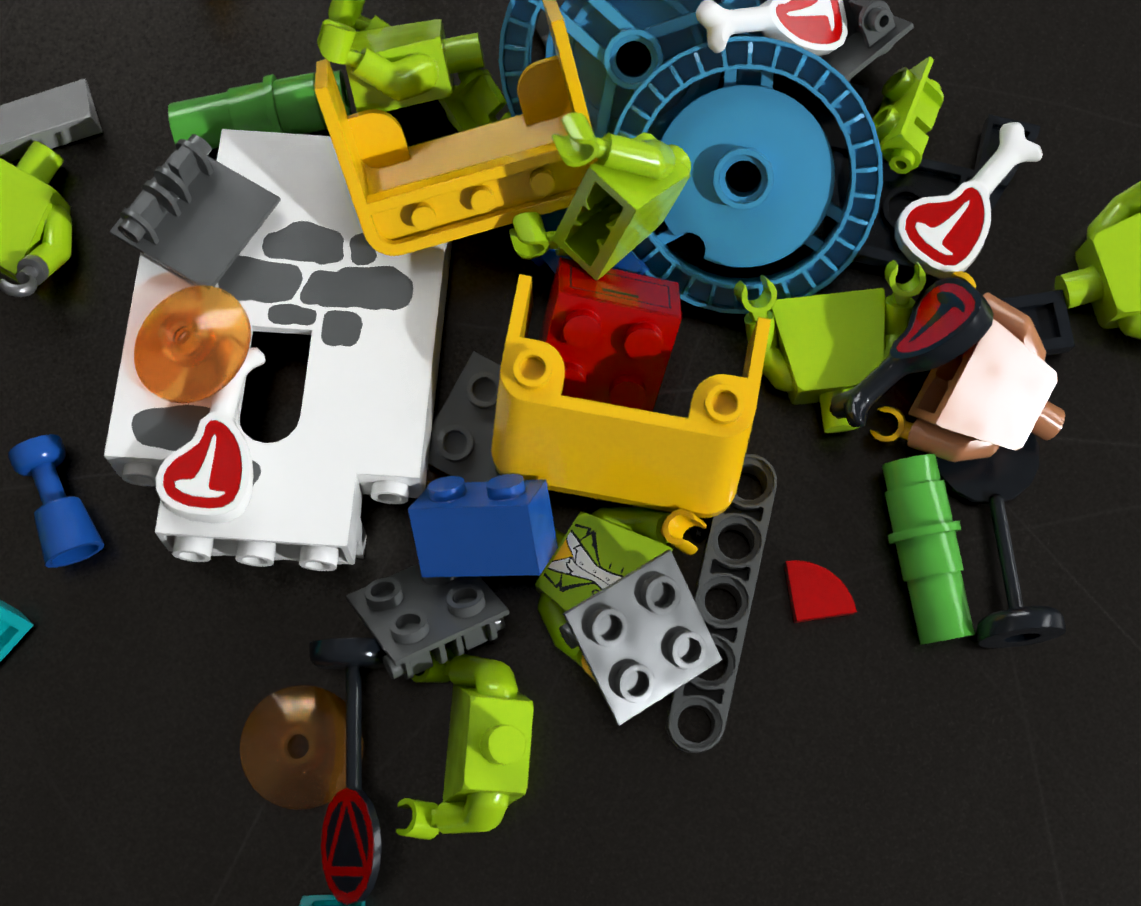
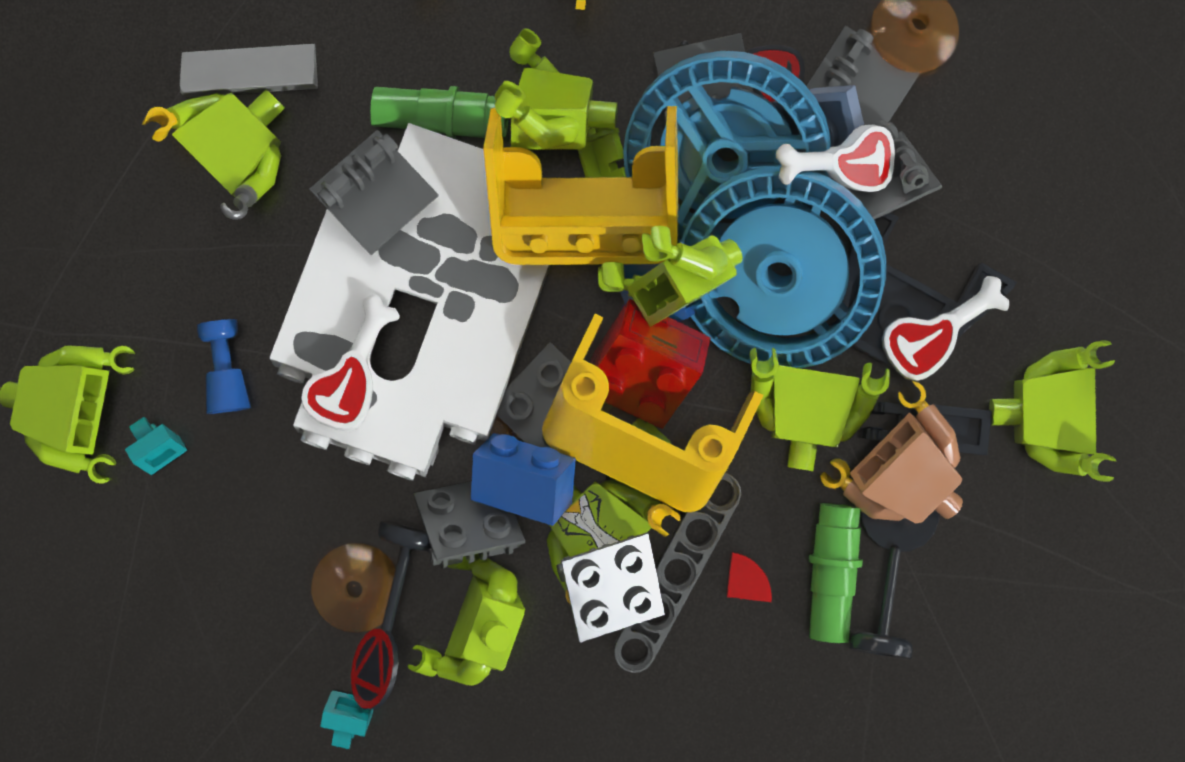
camera: 15 degrees right, 10 degrees up
clear orange dish [134,285,251,403] -> none
black piece [829,278,994,427] -> none
lime hinge [872,56,944,174] -> none

